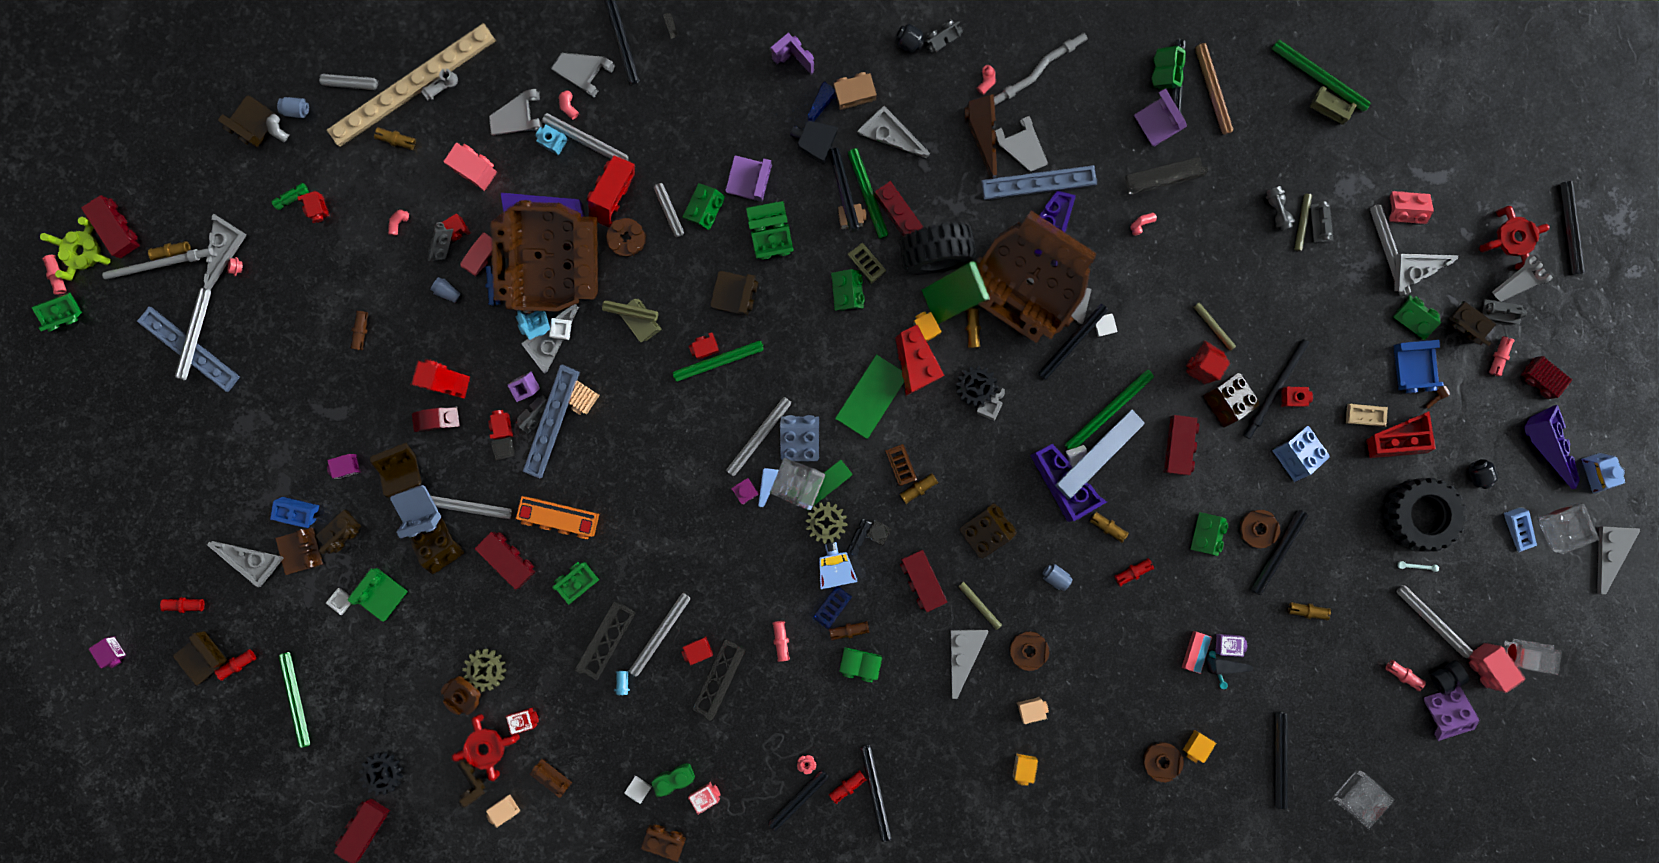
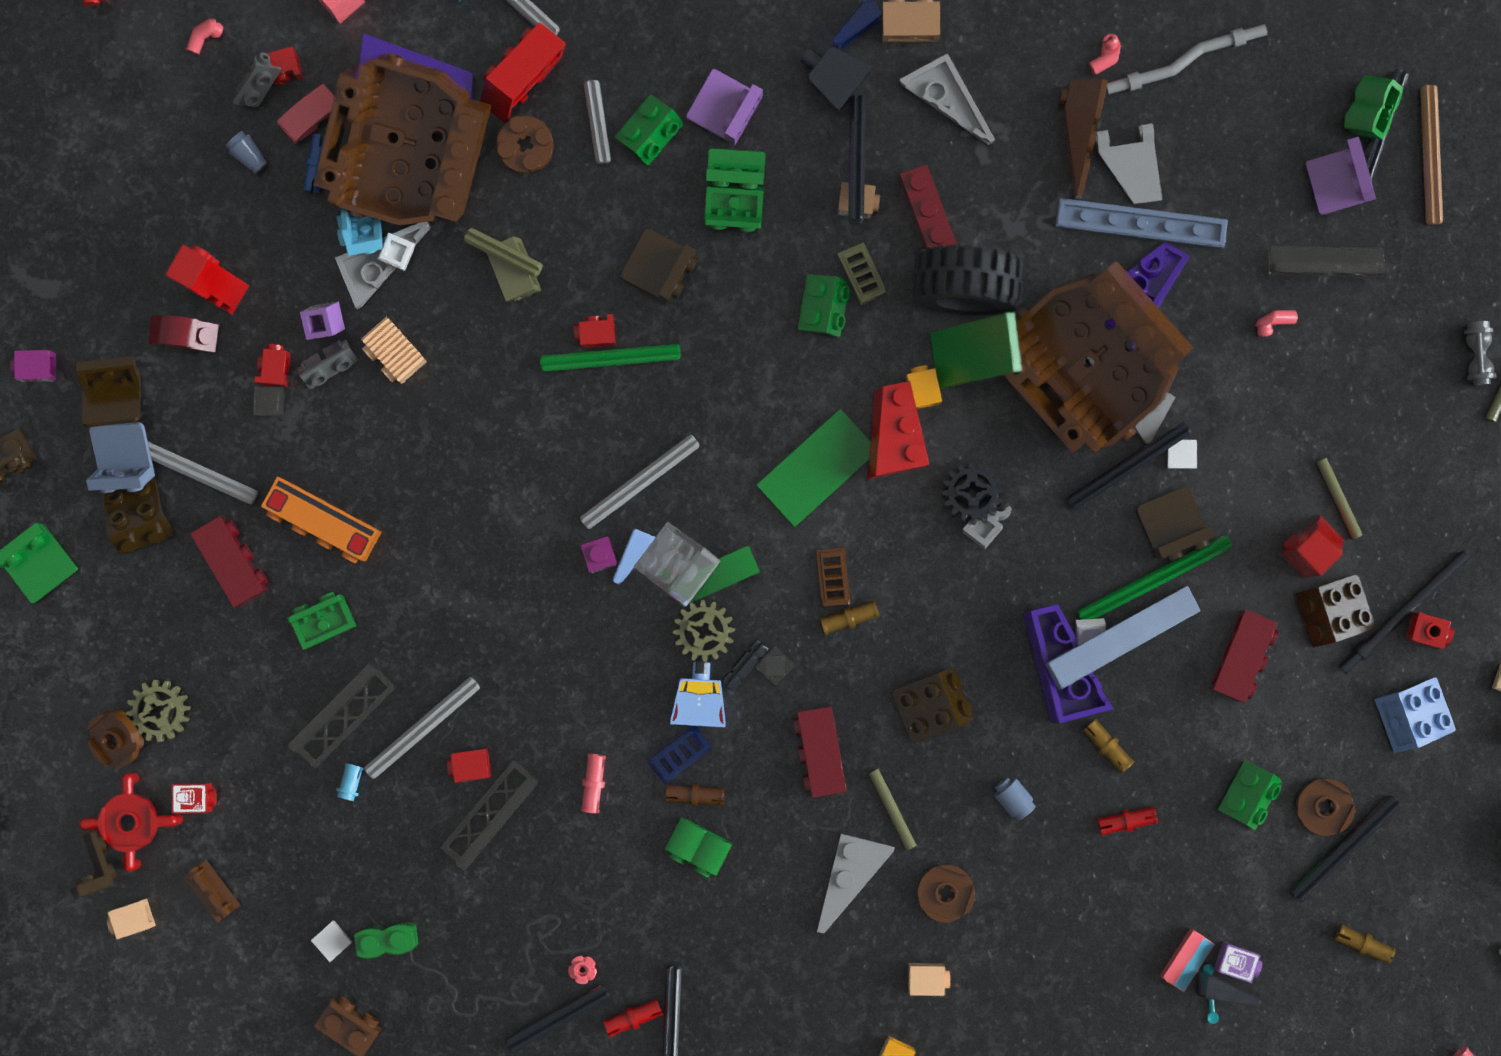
camera: 15 degrees right, 0 degrees up
reddish brown pin [350,311,369,350] -> none
sand blue tile [522,365,580,479] -> none
coral brick [689,782,721,814] -> none
sand blue bracket [780,415,819,461] -> none
green axle [848,148,888,238] -> none
pearl gold pin [966,309,981,348] -> none
none -> dark brown bracket [1137,487,1215,562]

